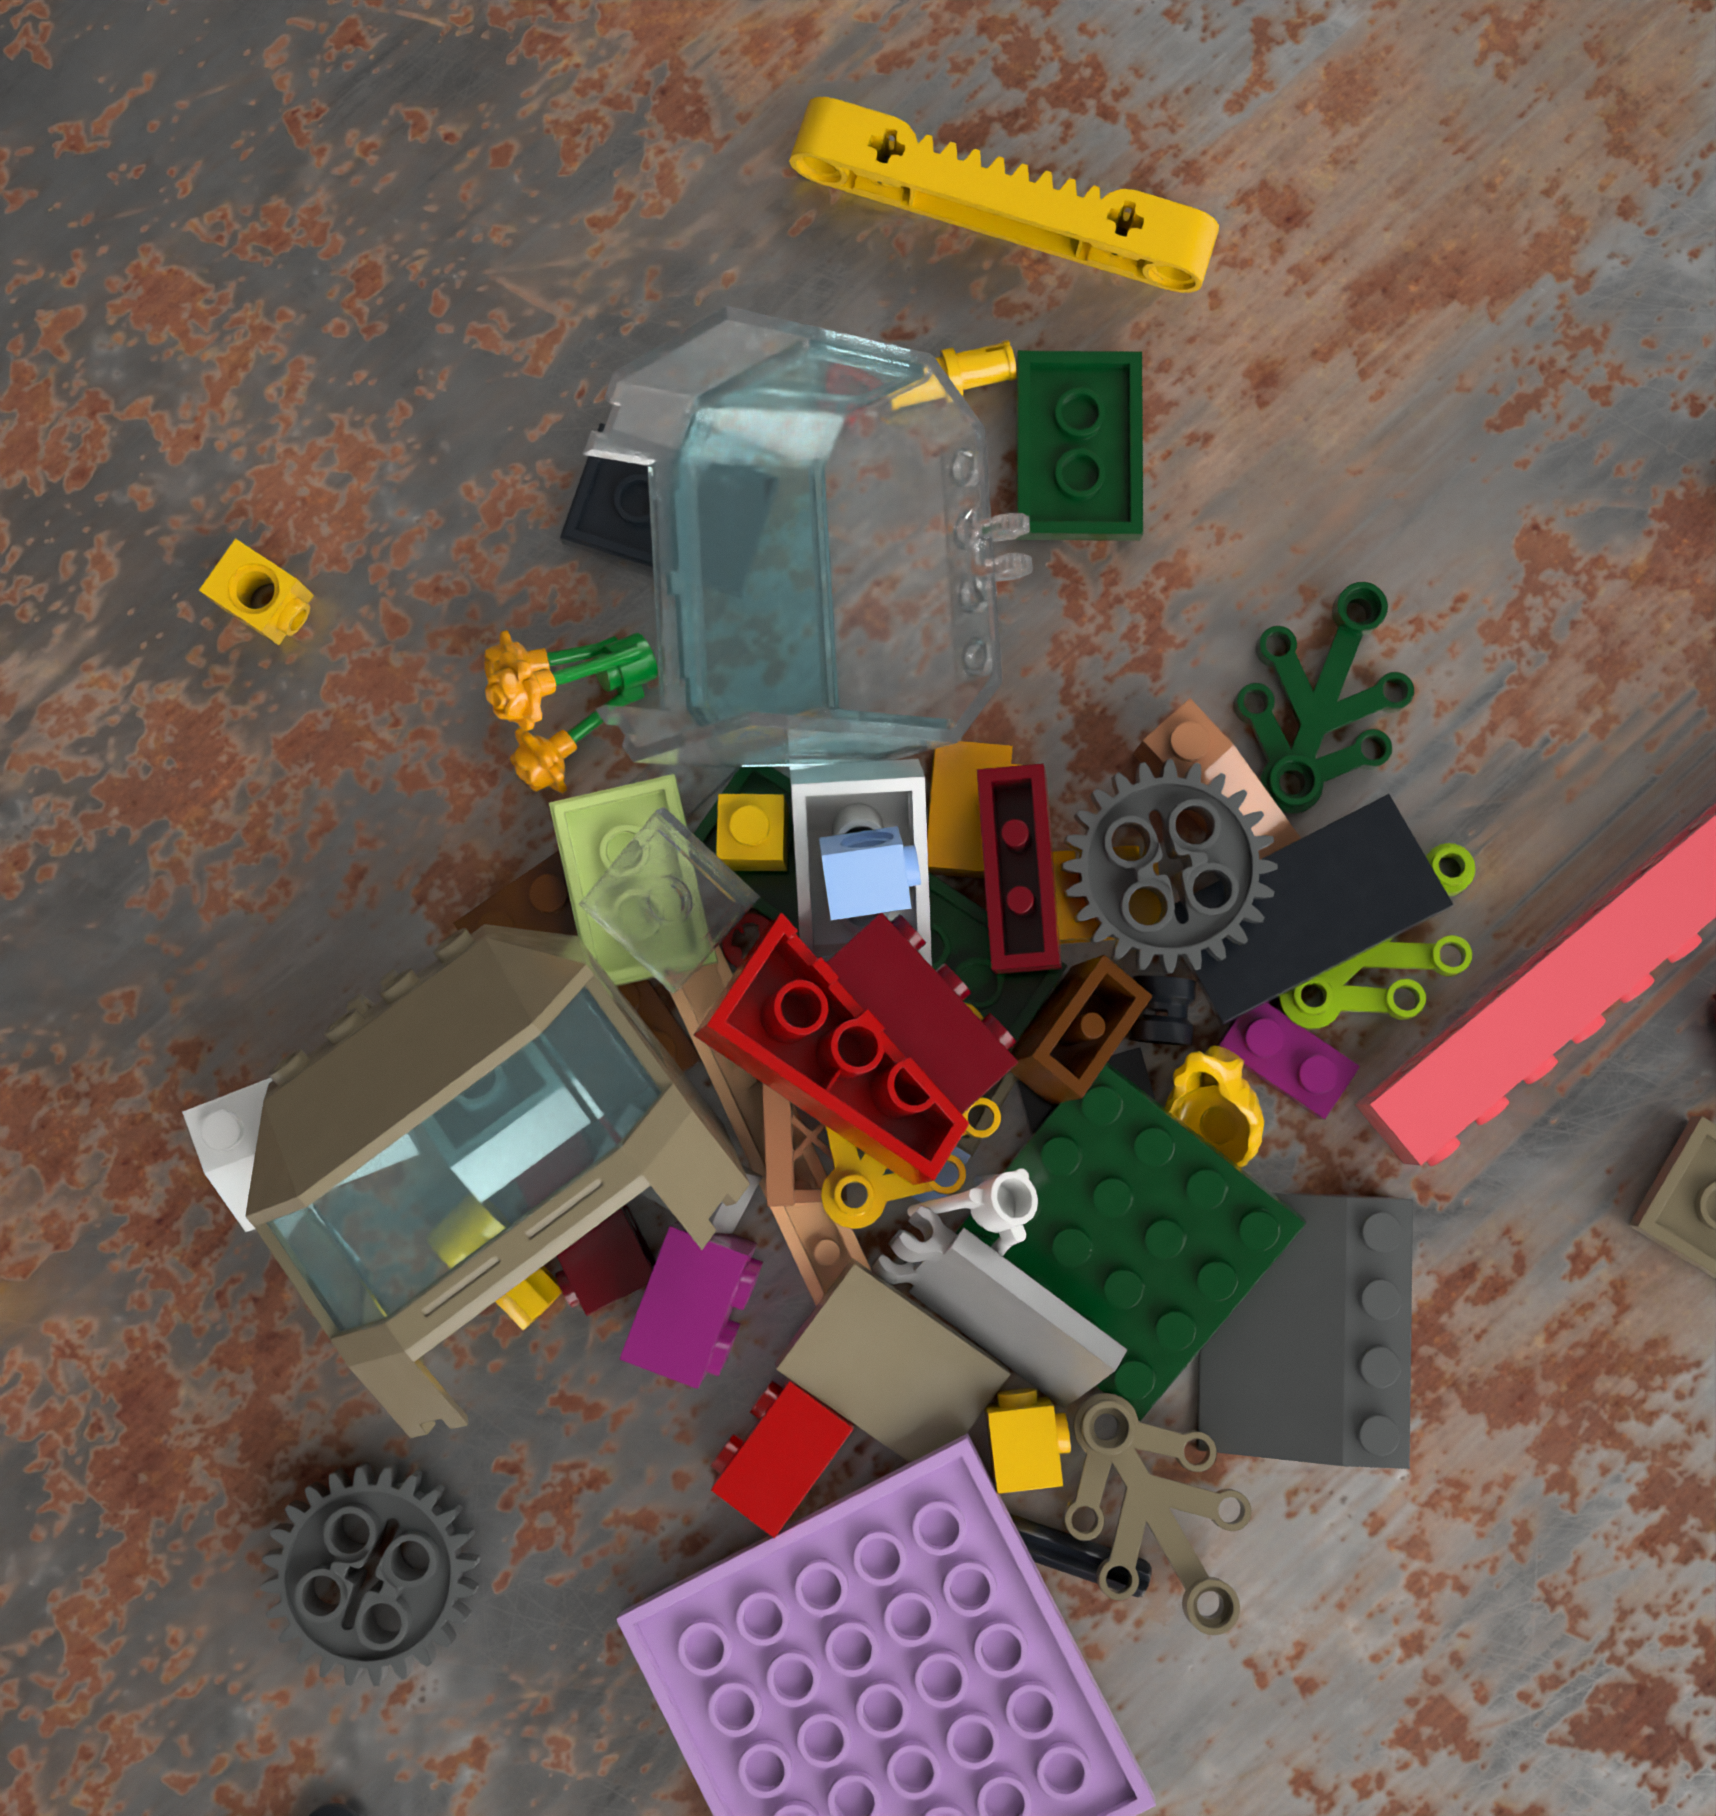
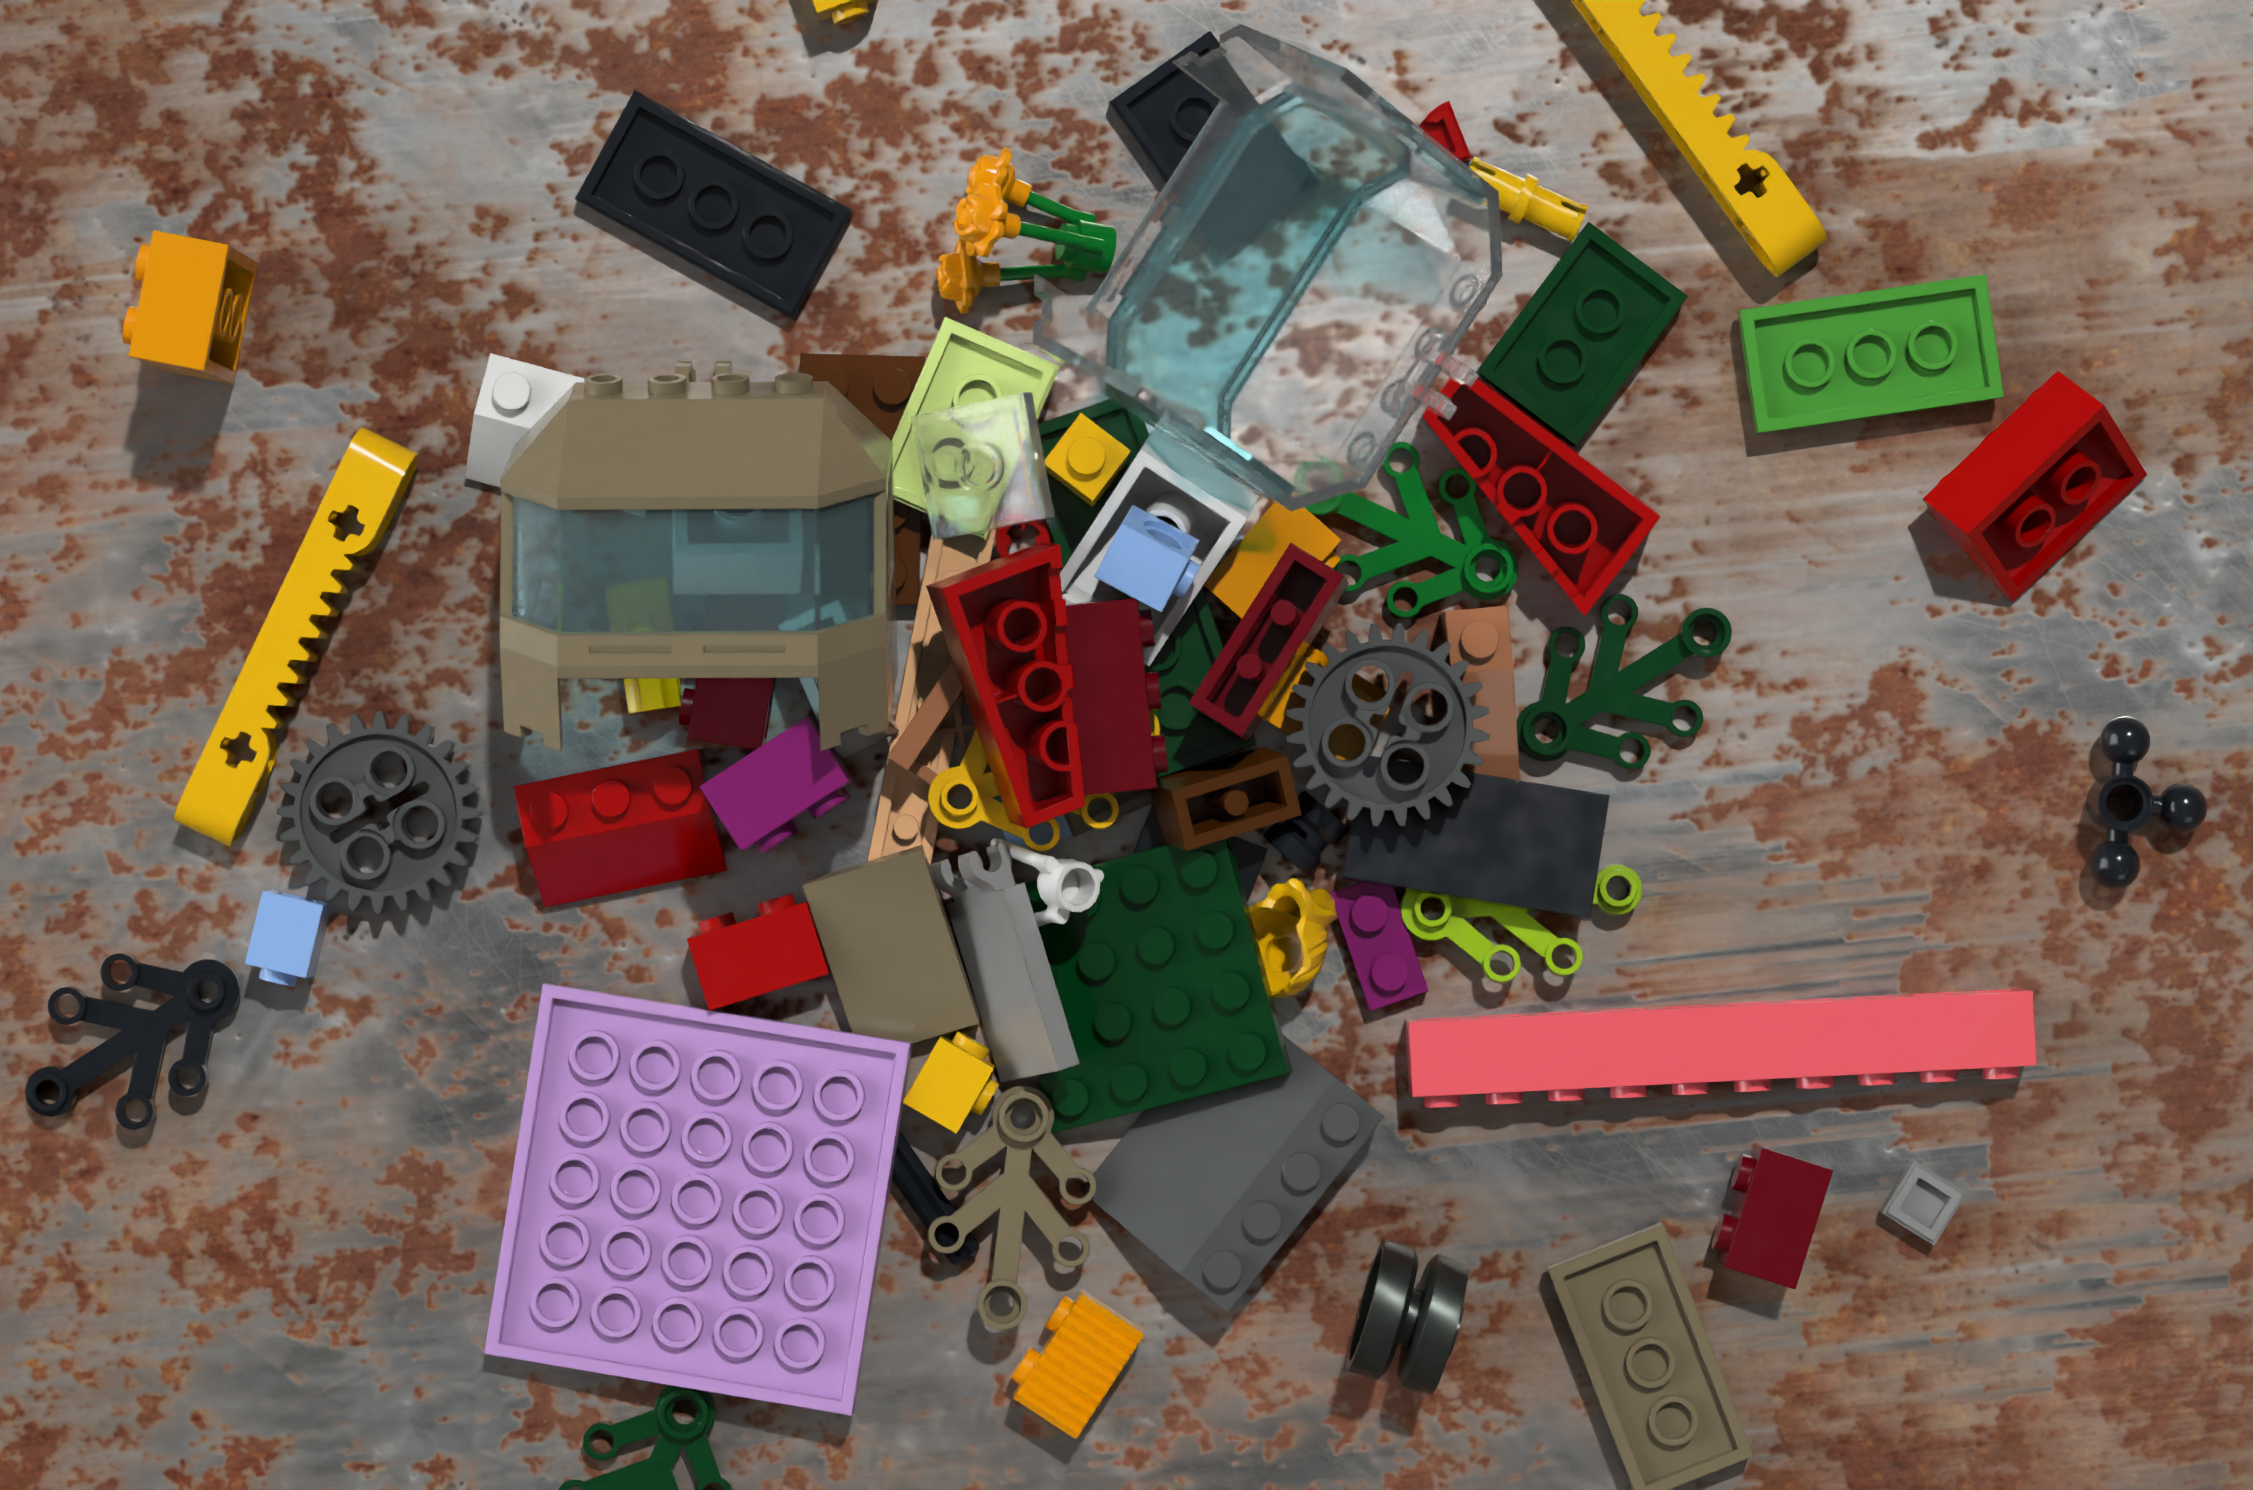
camera: 40 degrees right, 5 degrees up
none -> yellow gear [174,427,419,848]
none -> light blue brick [245,889,332,986]
none -> red slope [513,749,728,907]
none -> black tile [575,90,853,320]
none -> light orange brick [1010,1289,1144,1439]
none -> green plant [1293,442,1519,618]
none -> pearl dark grey wheel [1346,1238,1469,1395]
none -> red wedge [1422,363,1661,617]
none -> bright green plate [1737,274,2004,435]
none -> red slope [1923,371,2147,602]

